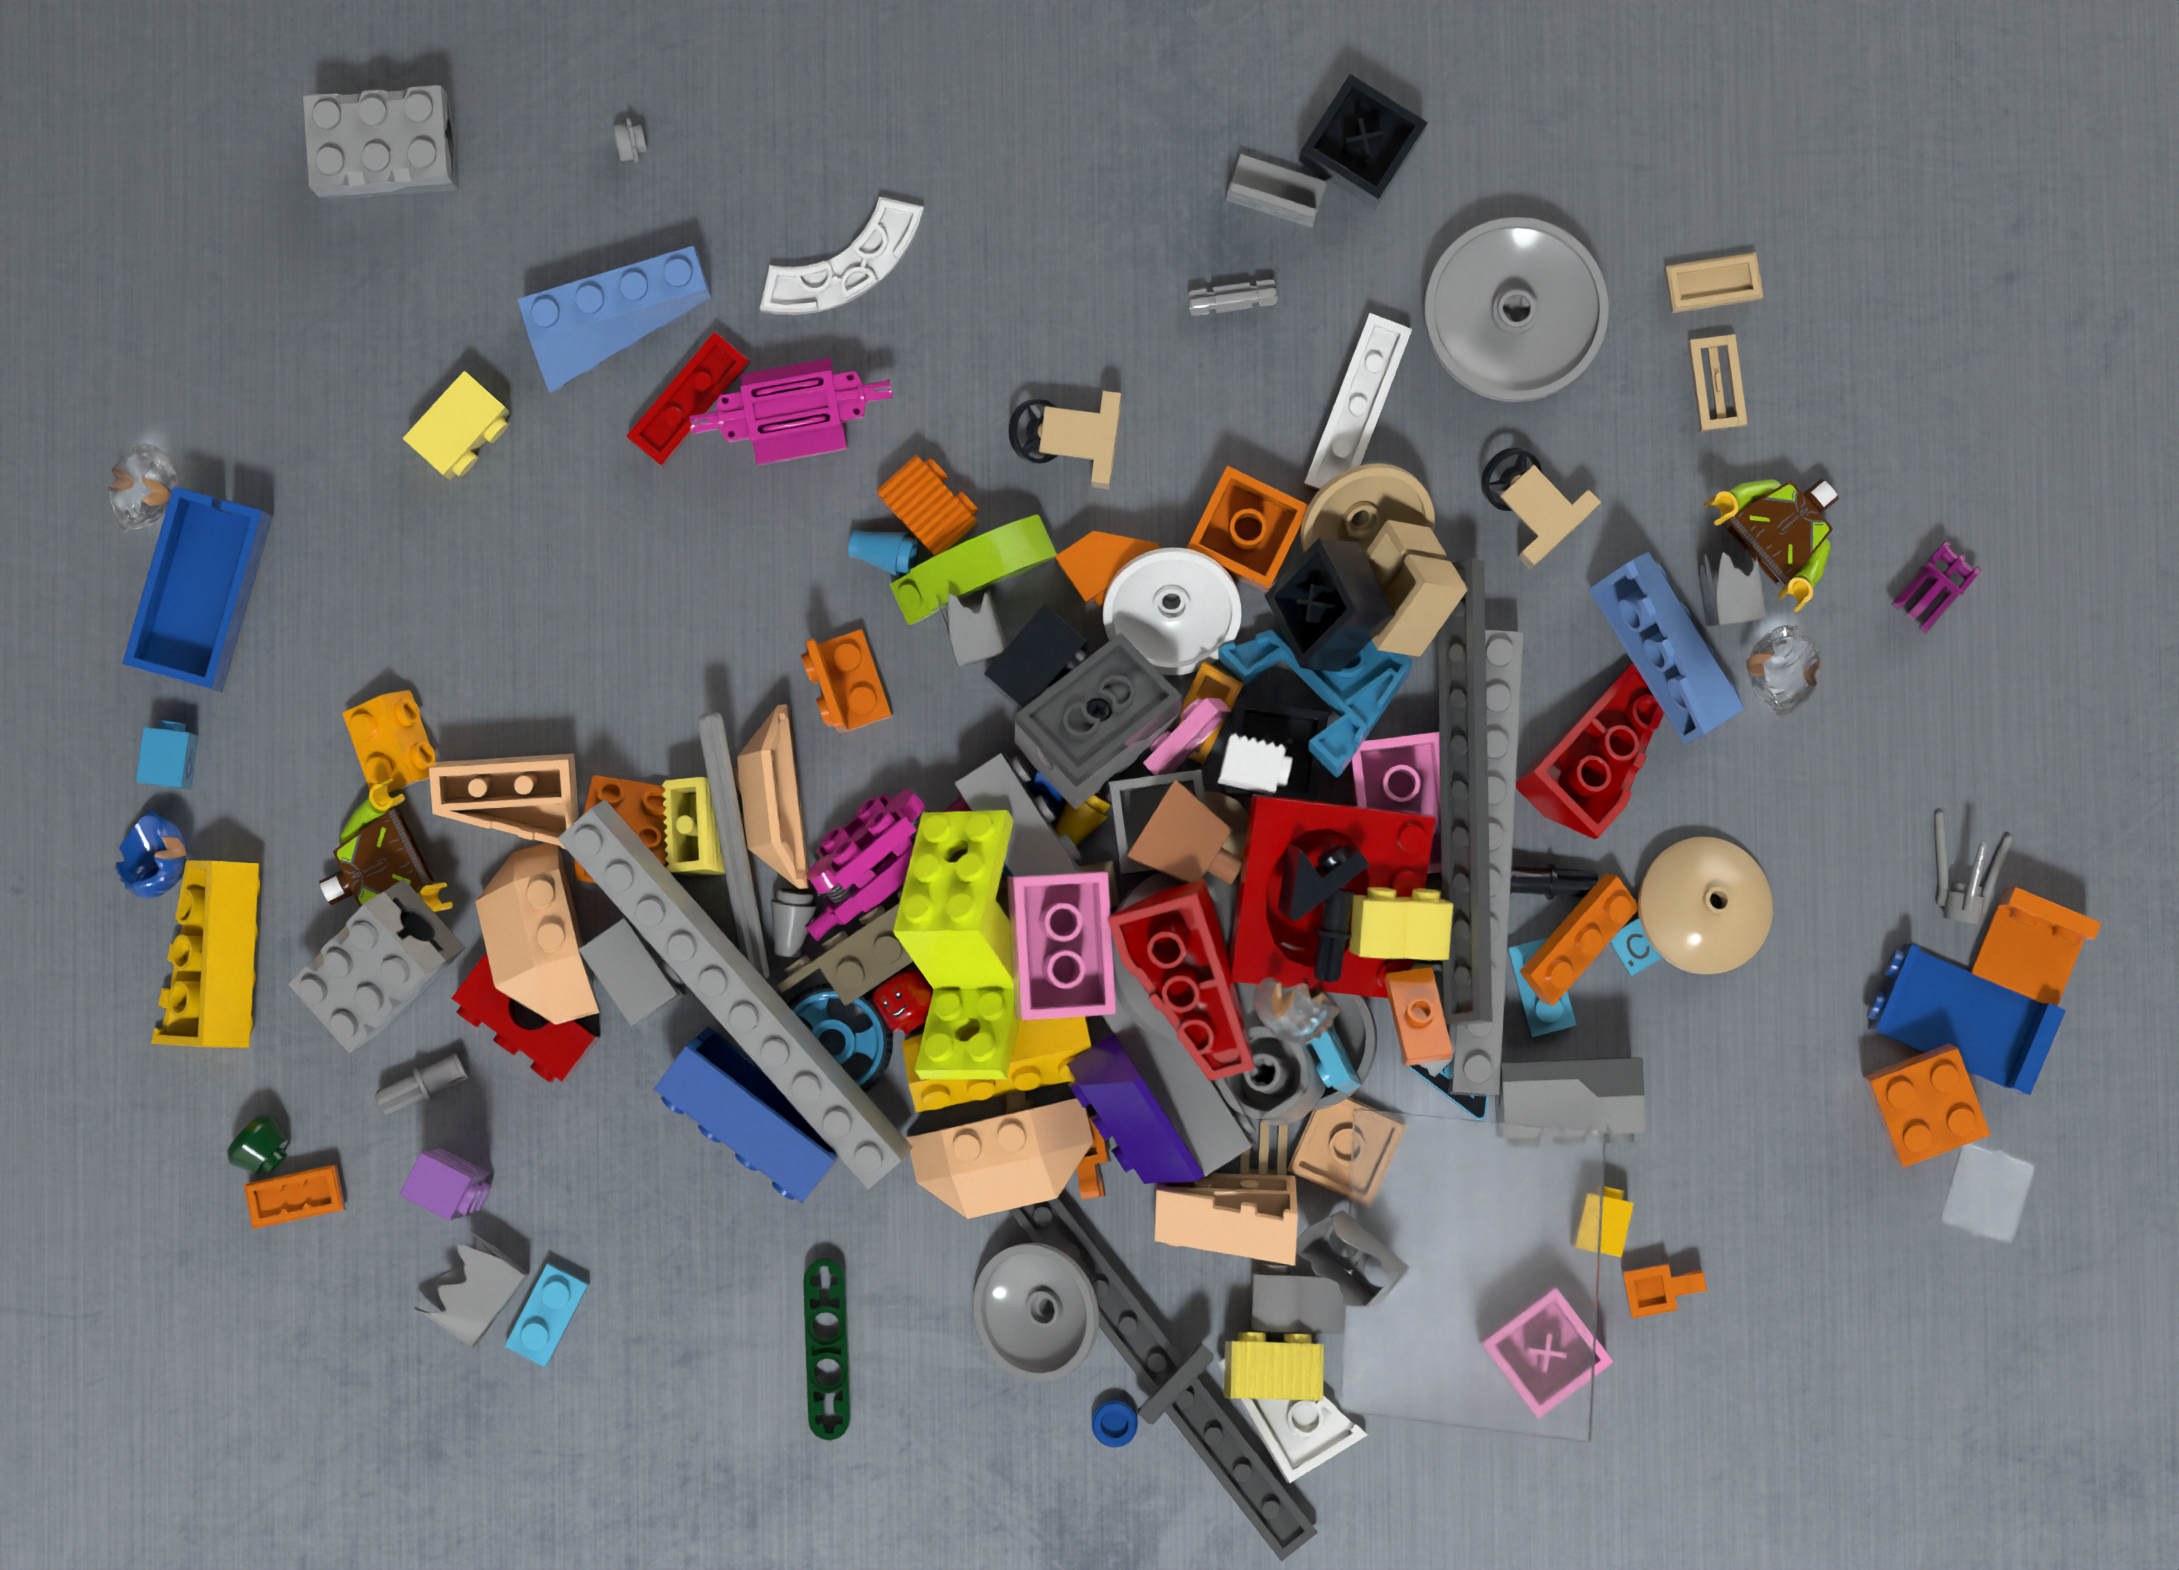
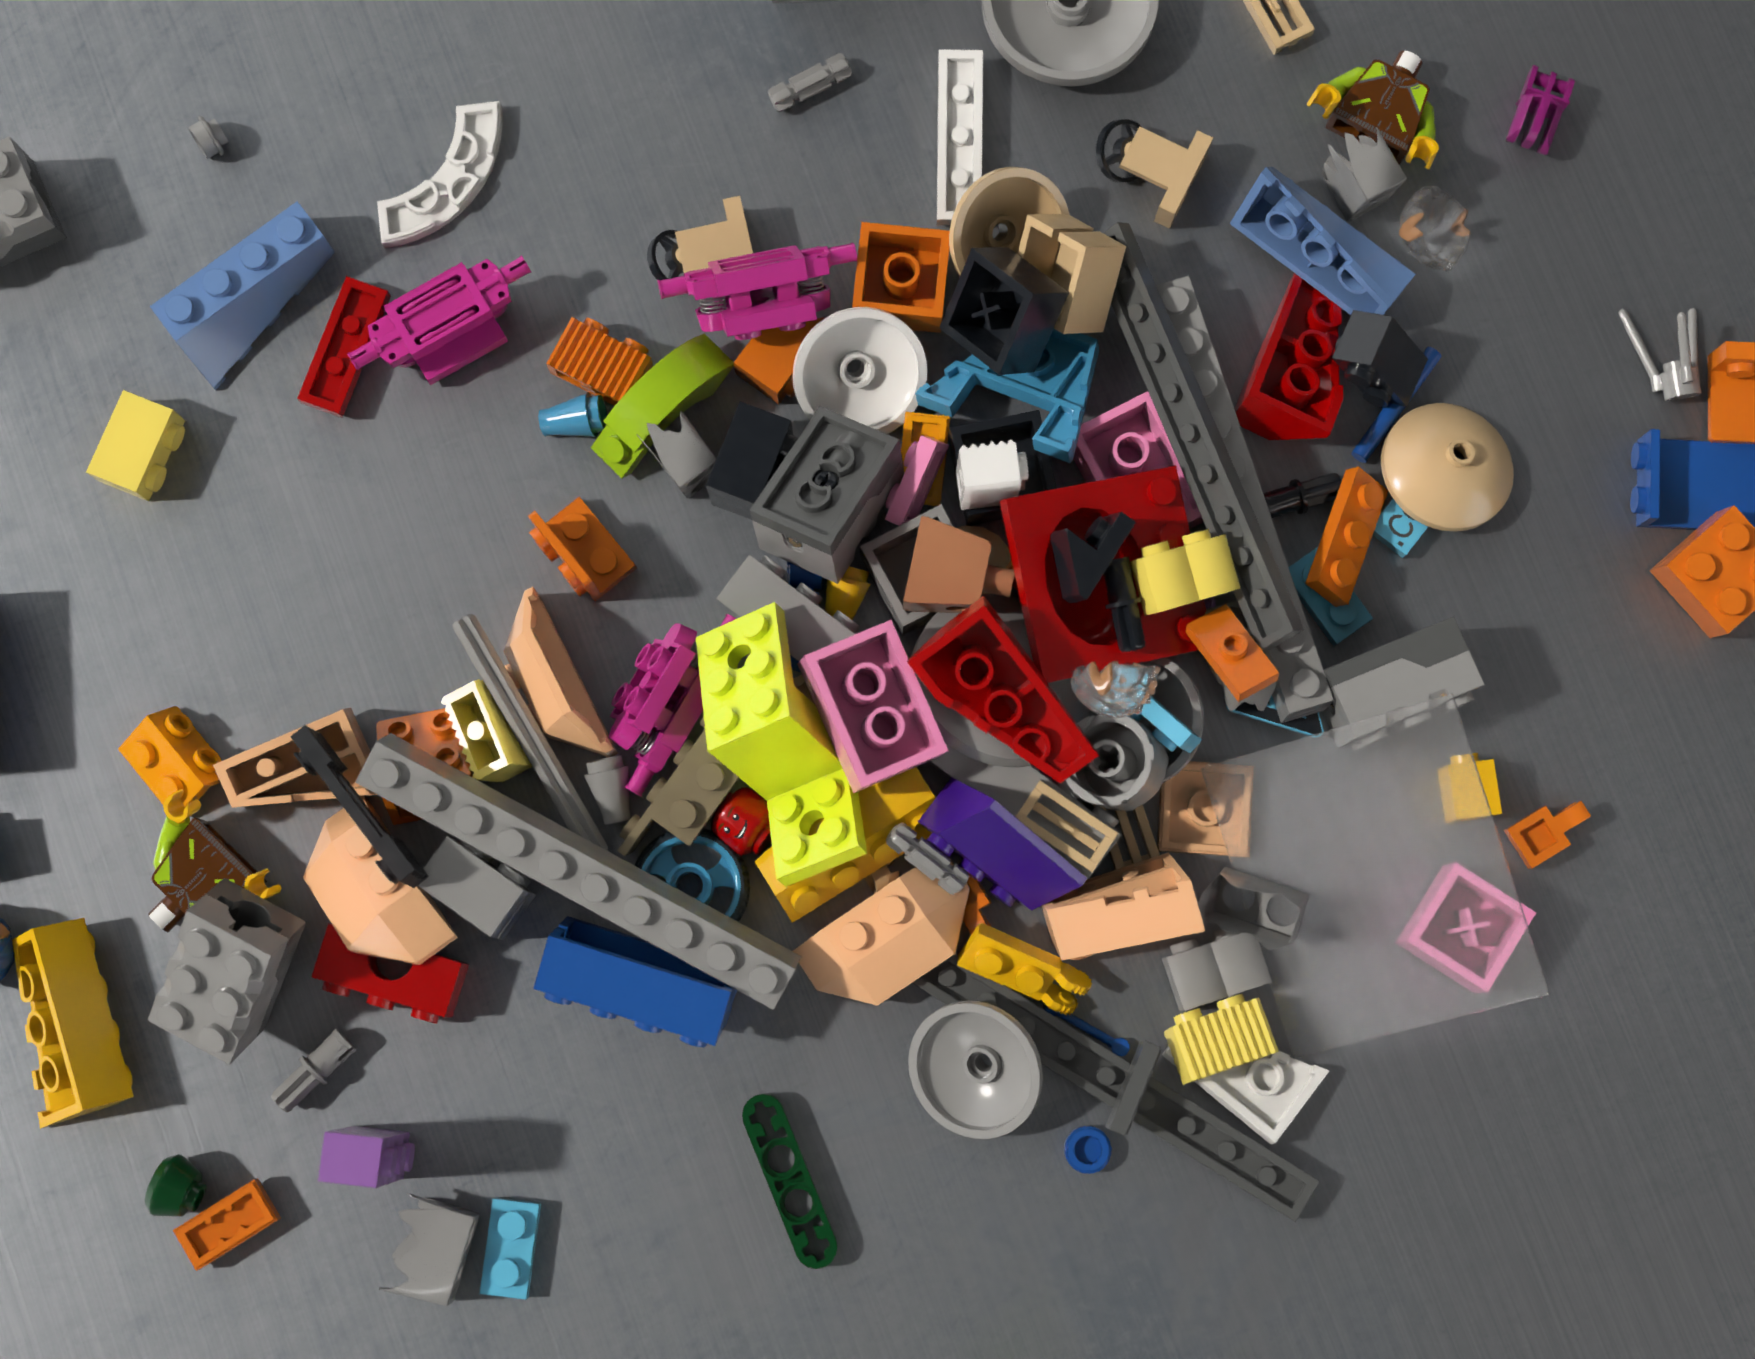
camera: 25 degrees left, 5 degrees down
none -> black container [290,725,429,888]
none -> dark pink piece [657,242,857,340]
none -> light grey axle [886,823,969,895]
none -> yellow hinge [957,923,1093,1015]
none -> tan tile [1015,781,1119,872]
none -> blue hinge [1043,1003,1130,1057]
none -> black brick [1332,310,1428,407]
none -> blue bar [1351,347,1442,463]

